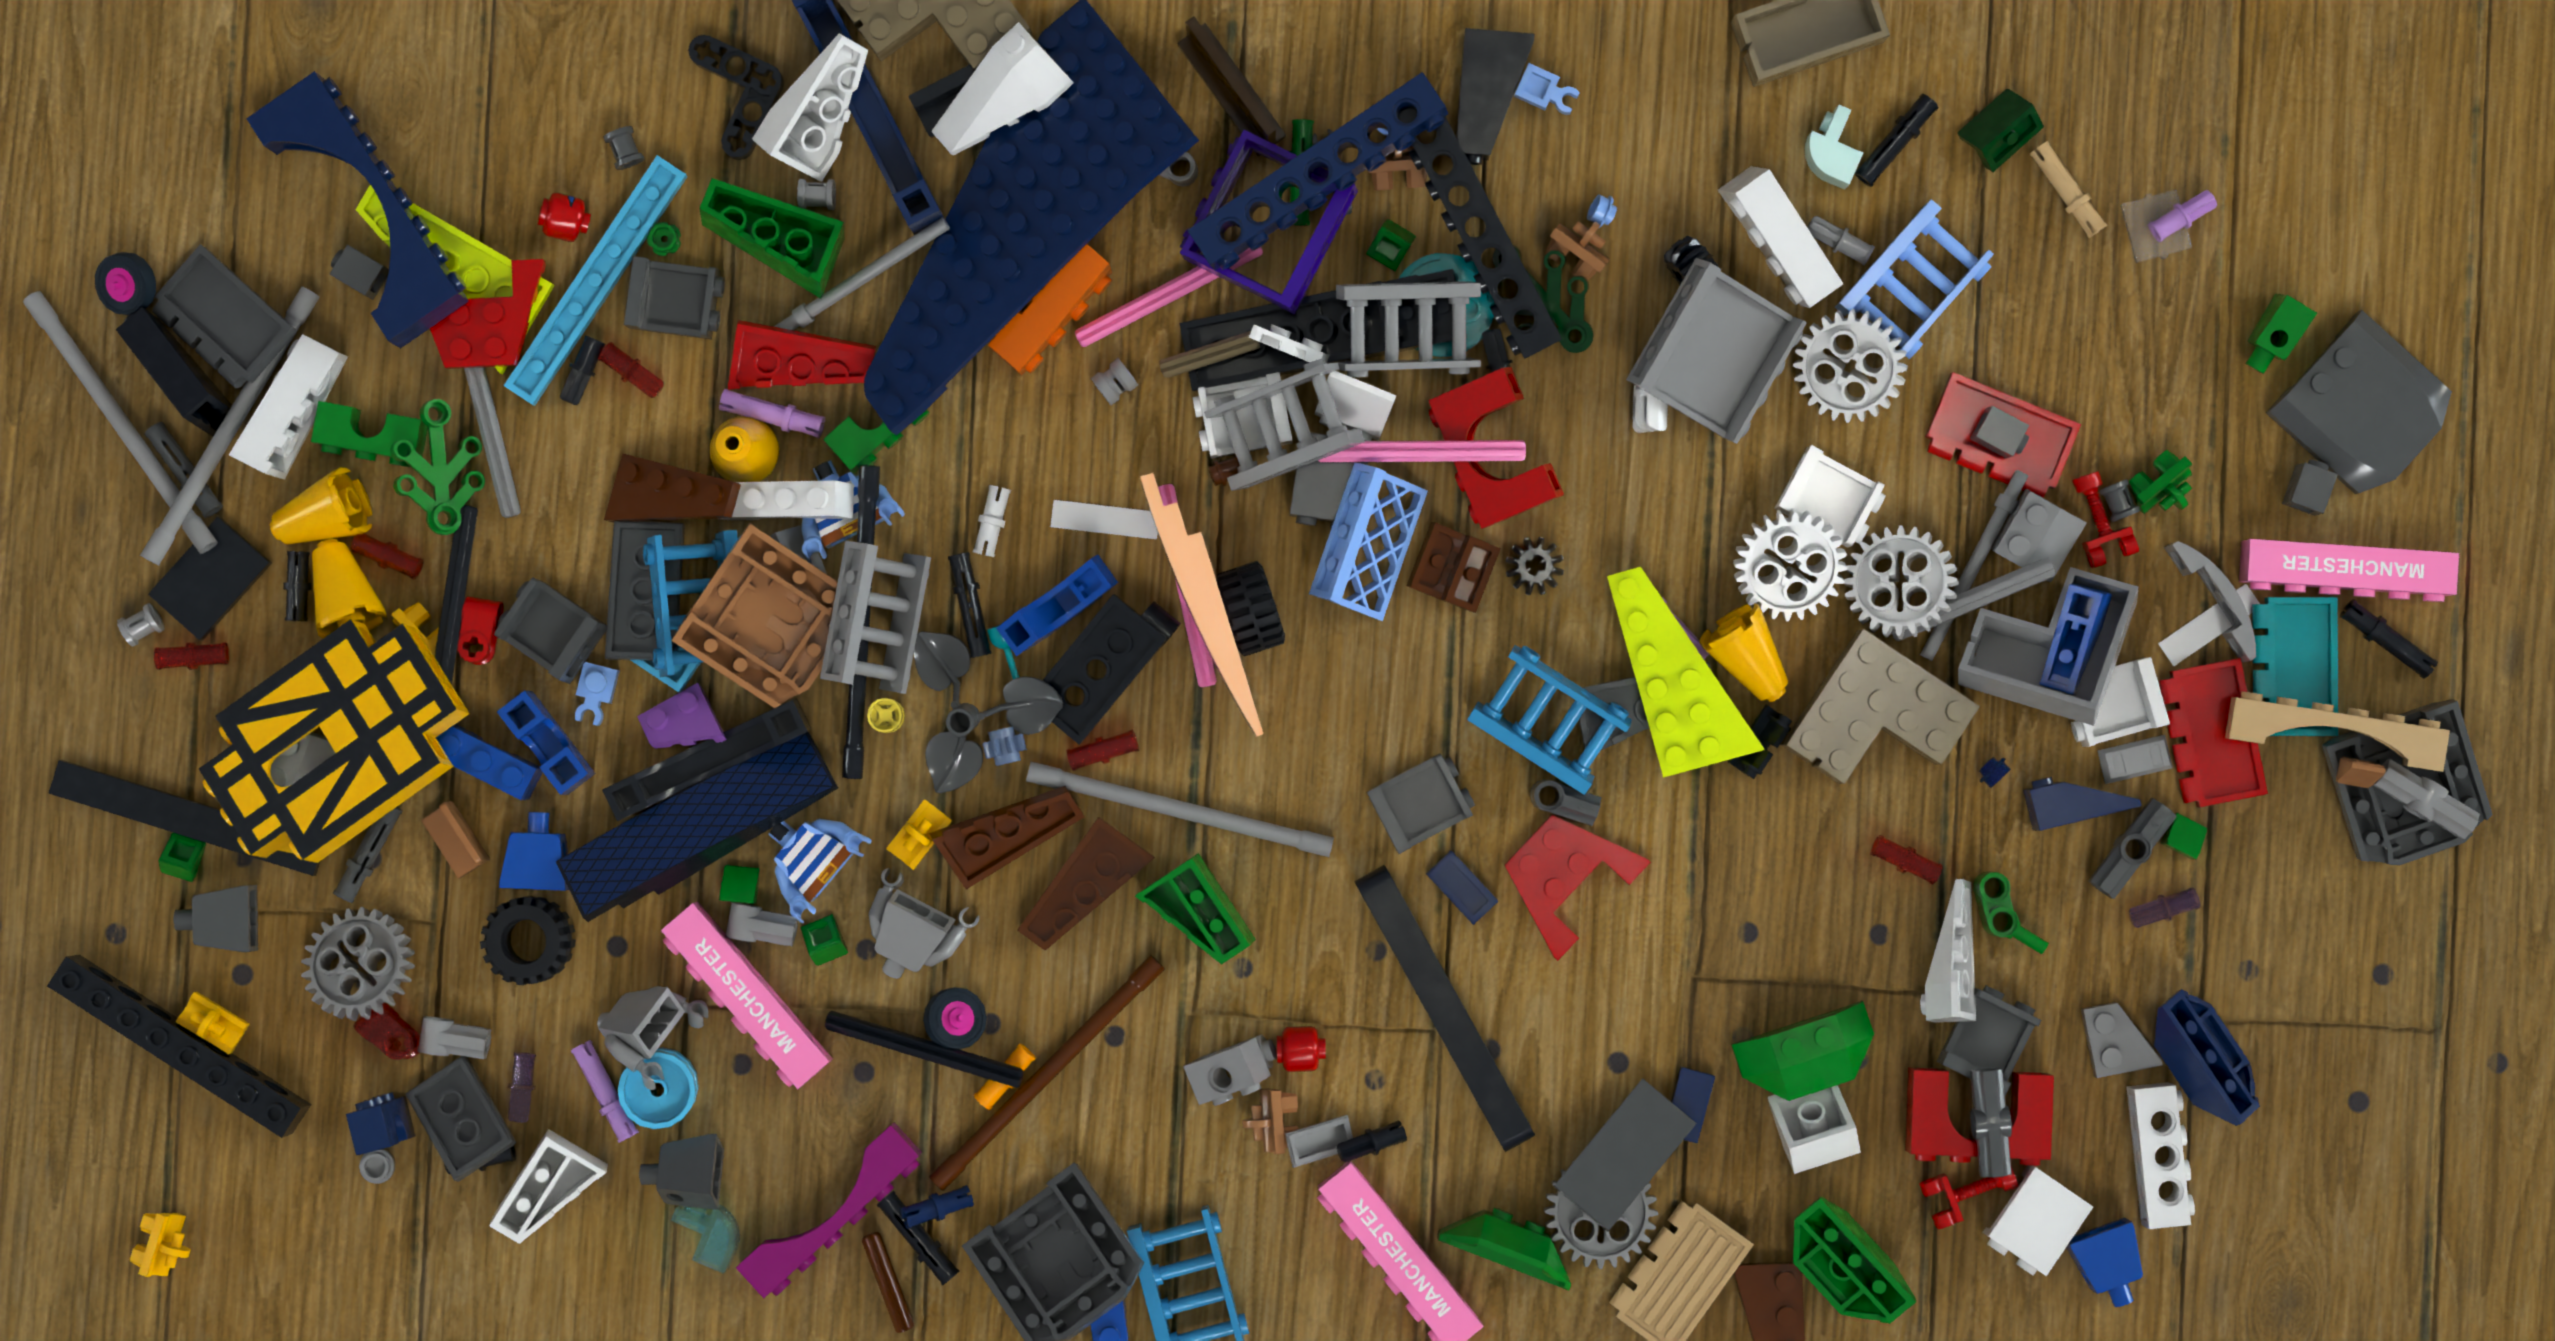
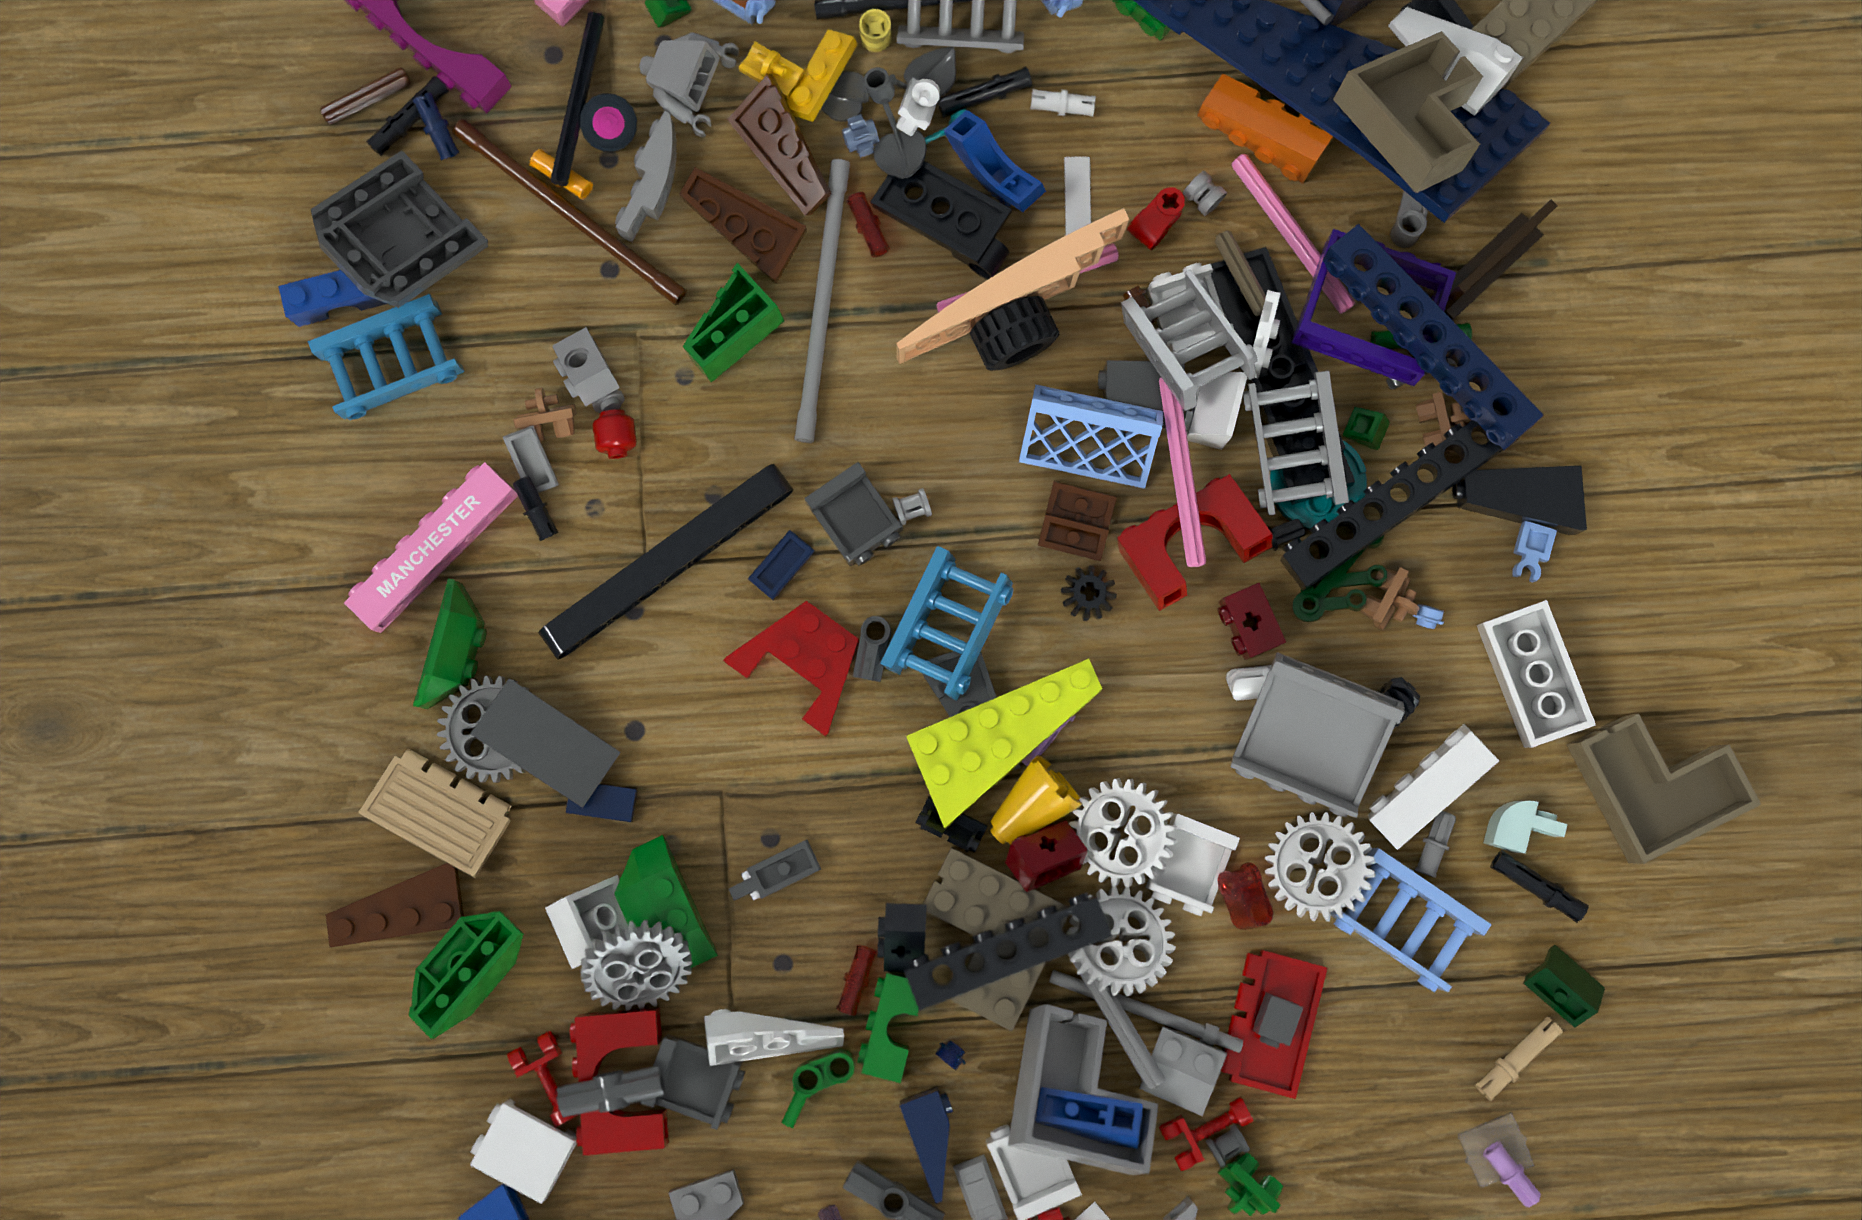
camera: 80 degrees right, 5 degrees down
none -> light grey gear [580,920,692,1011]
none -> light grey slope [615,111,677,242]
none -> dark grey hinge [729,840,821,901]
none -> yellow plate [786,29,858,122]
none -> green arch [857,972,919,1083]
none -> black brick [877,903,927,972]
none -> light grey bush [892,488,932,525]
none -> white hips [896,78,940,136]
none -> black brick [904,892,1112,1011]
none -> dark red brick [1005,821,1088,893]
none -> red piece [1127,187,1185,251]
none -> dark red brick [1217,582,1286,660]
none -> clear red piece [1217,862,1274,930]
none -> dark tan piece [1333,31,1483,193]
none -> white brick [1476,600,1596,748]

